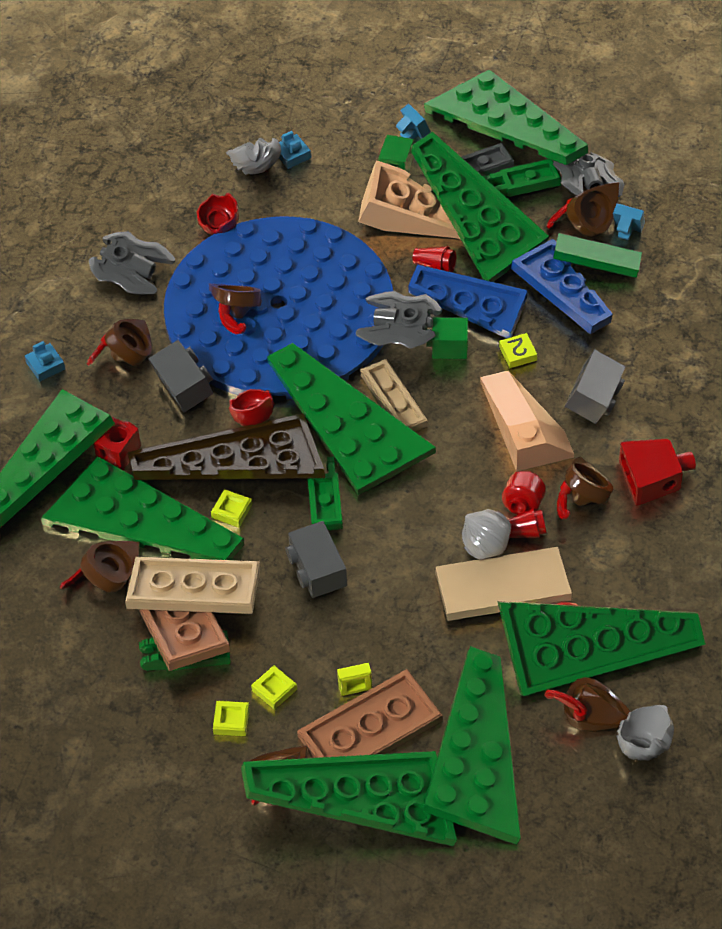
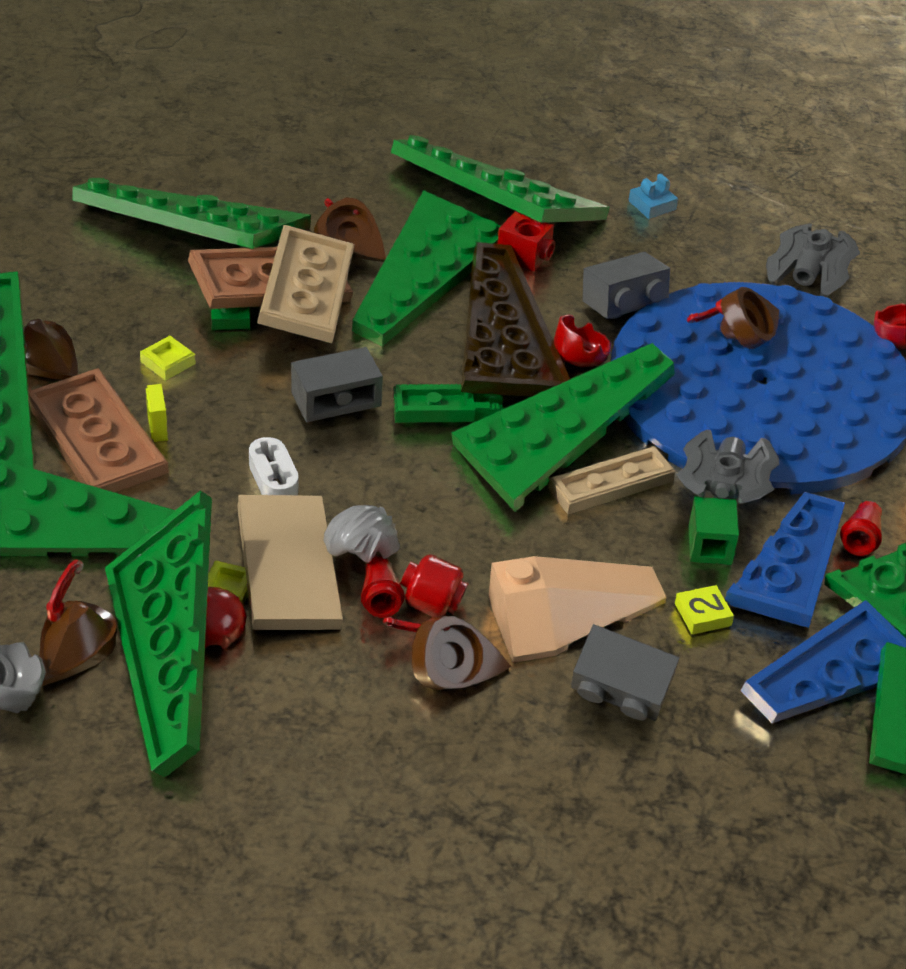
camera: 85 degrees right, 10 degrees down
reddish brown piece [86,319,152,366] -> none
neon yellow tile [211,489,252,528] -> none
neon yellow tile [213,701,249,736] -> none
red torso [619,439,696,506] -> none
none -> green wing [72,178,311,249]
none -> white beam [249,437,299,495]

